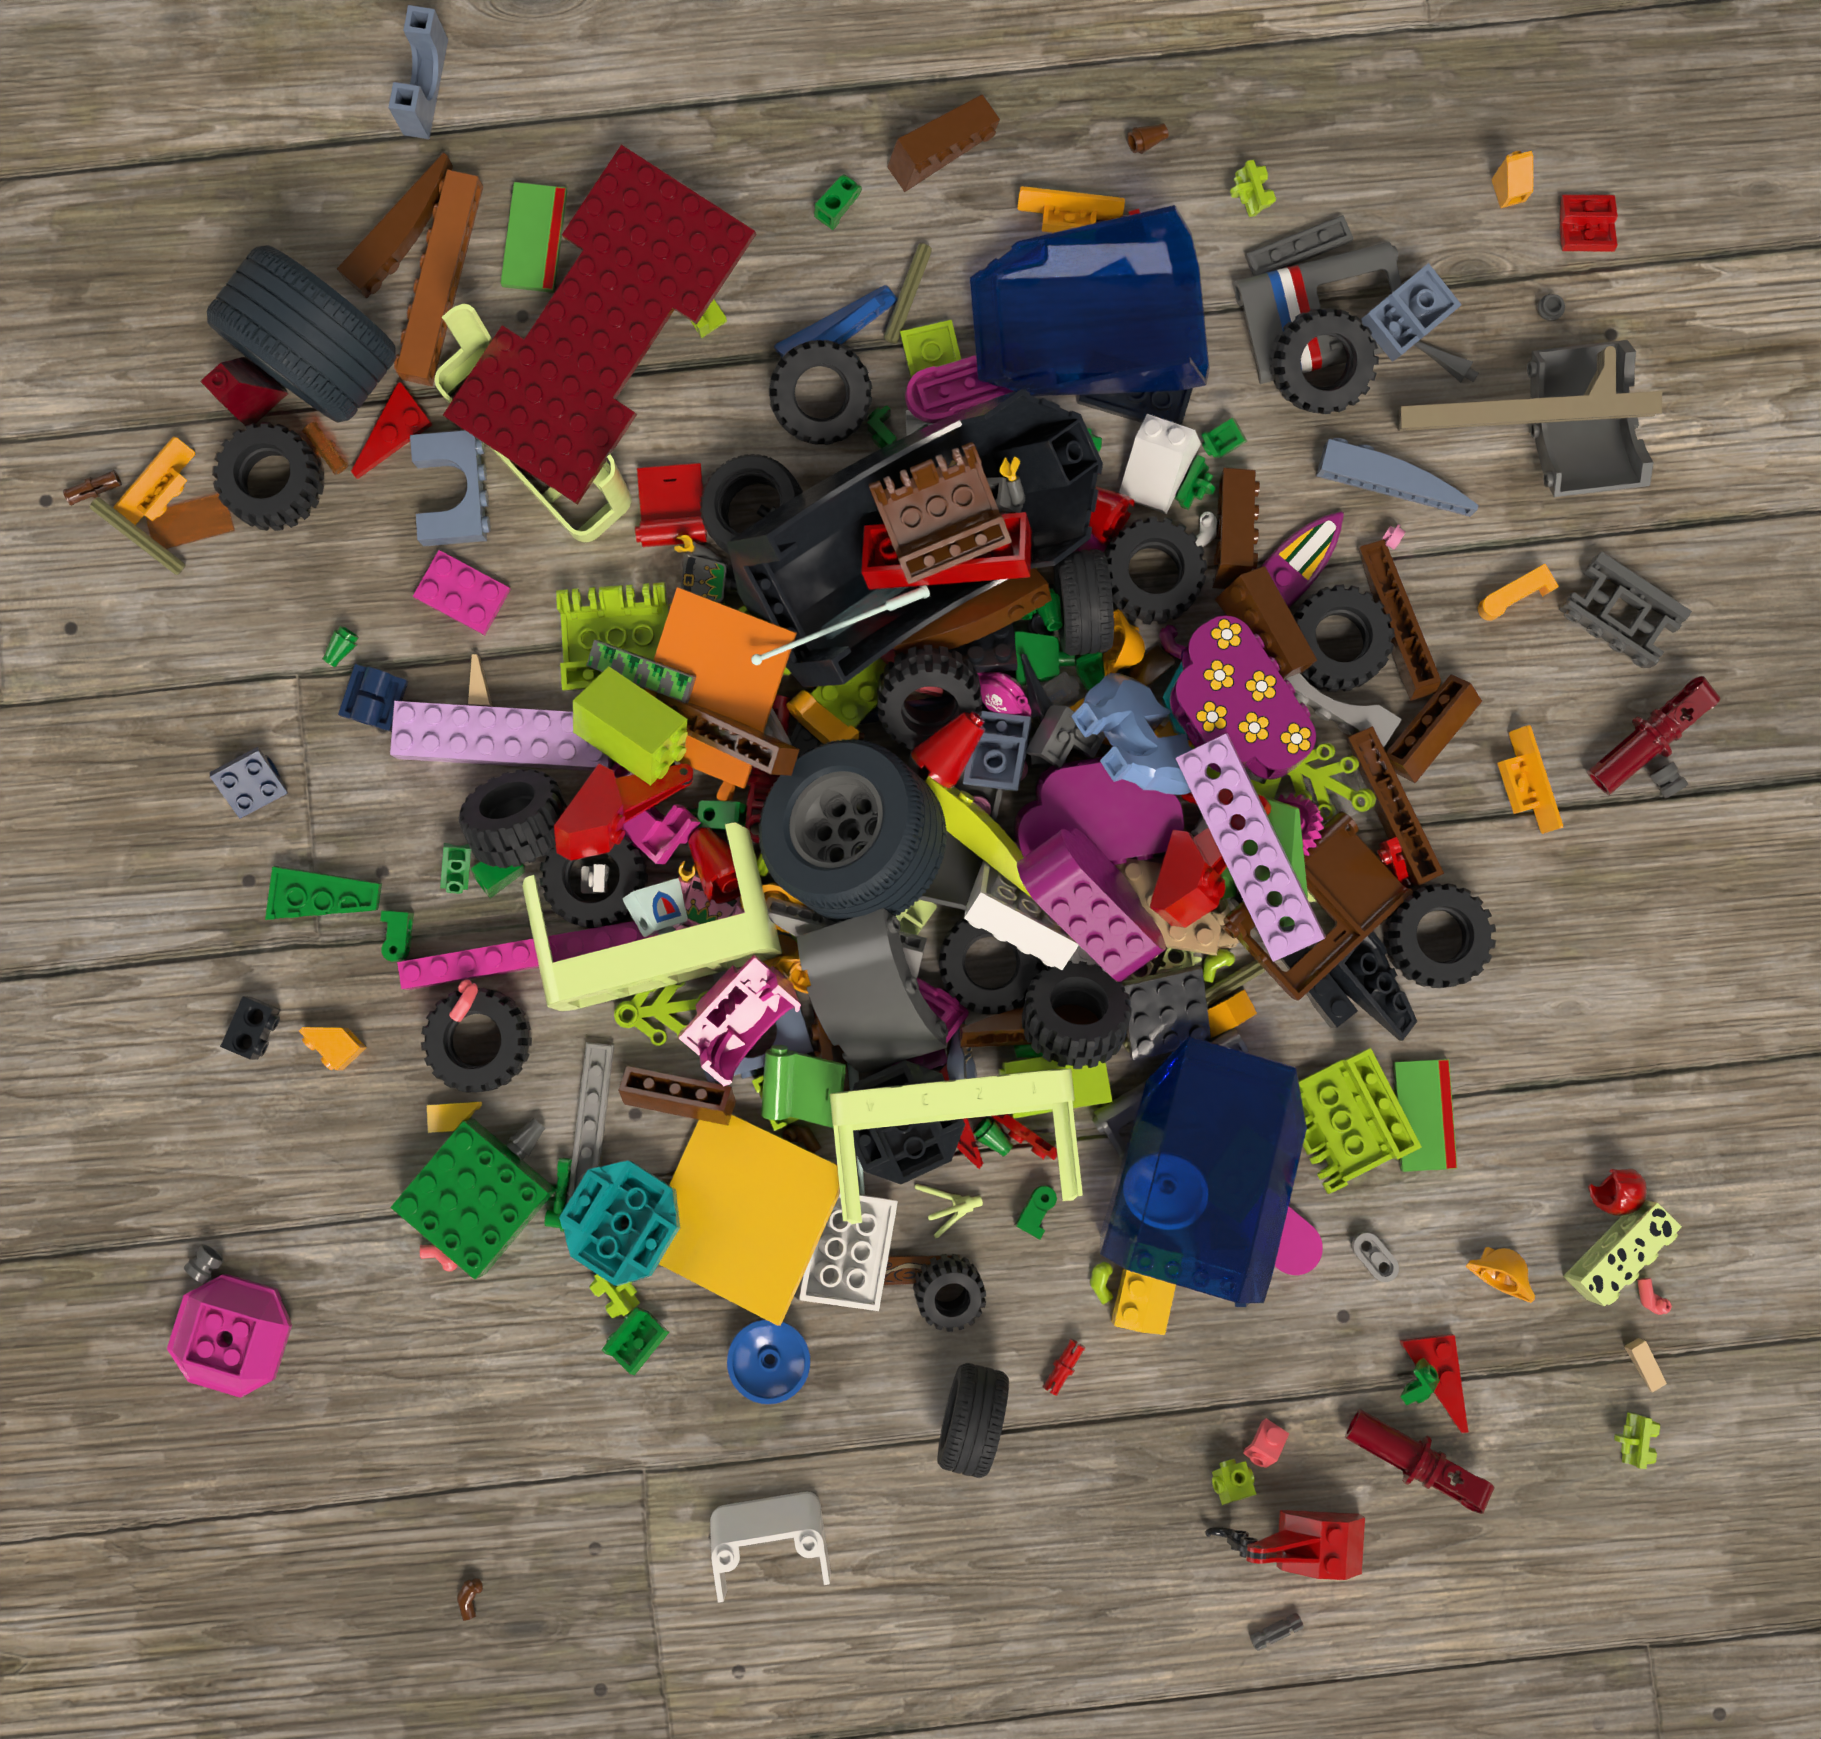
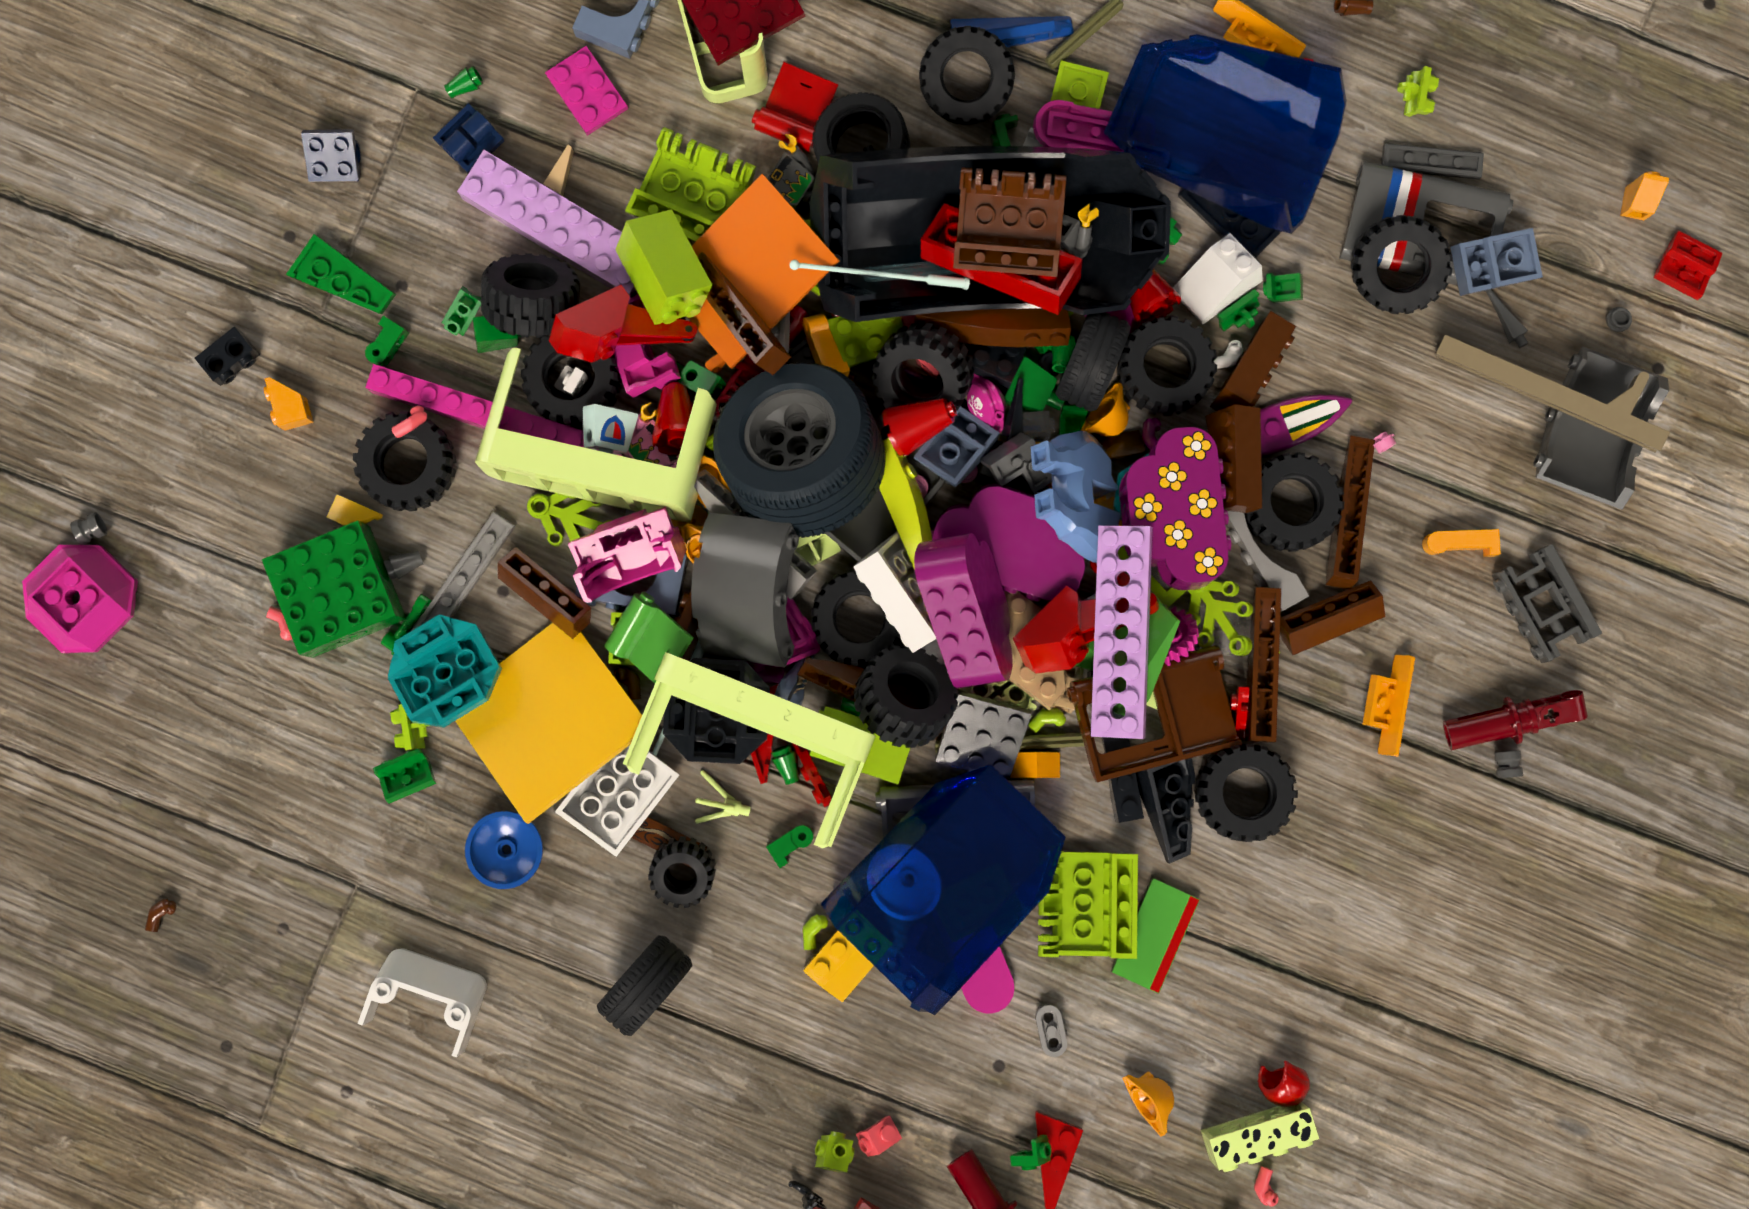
camera: 25 degrees right, 0 degrees up
tile [586,640,697,703] -> none
red pin [1042,1339,1086,1396] -> none
sand blue slope [1316,438,1479,517] -> none

